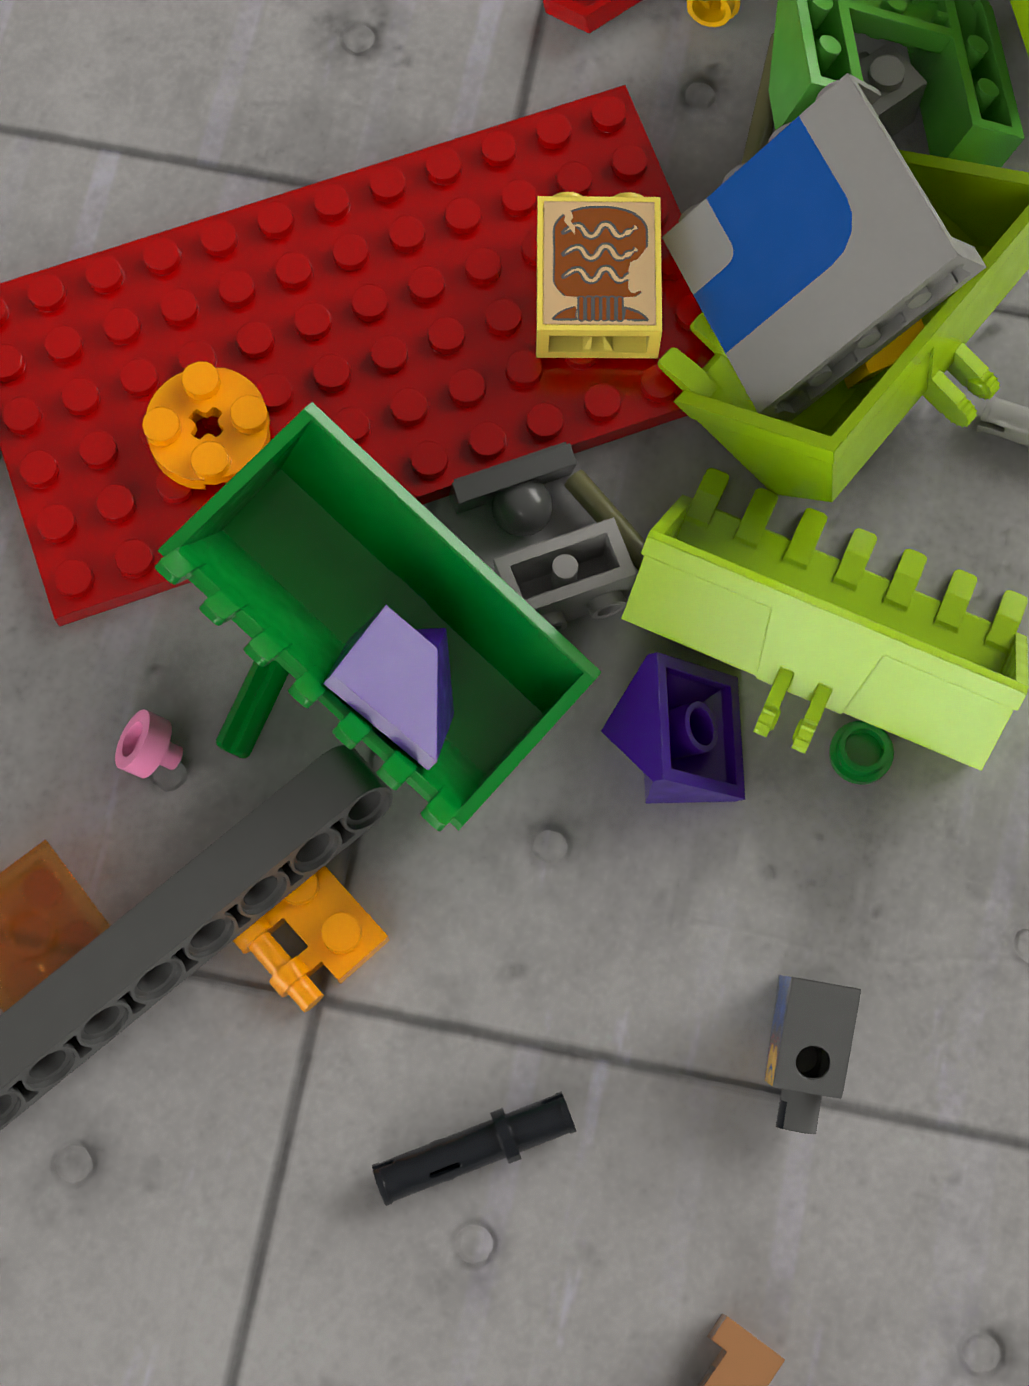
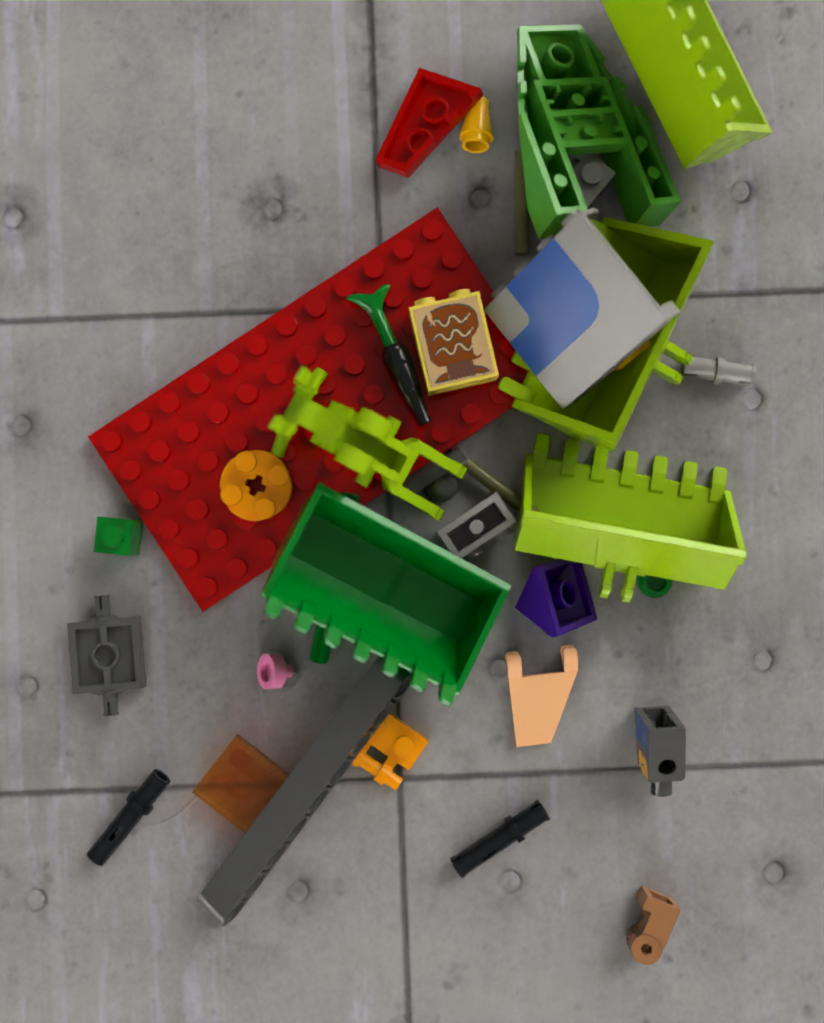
camera: 15 degrees left, 15 degrees up
slope [323,605,454,770] -> none
none -> lime piece [268,366,468,521]
none -> black piece [347,284,432,427]
none -> light nougat flag [505,644,578,747]

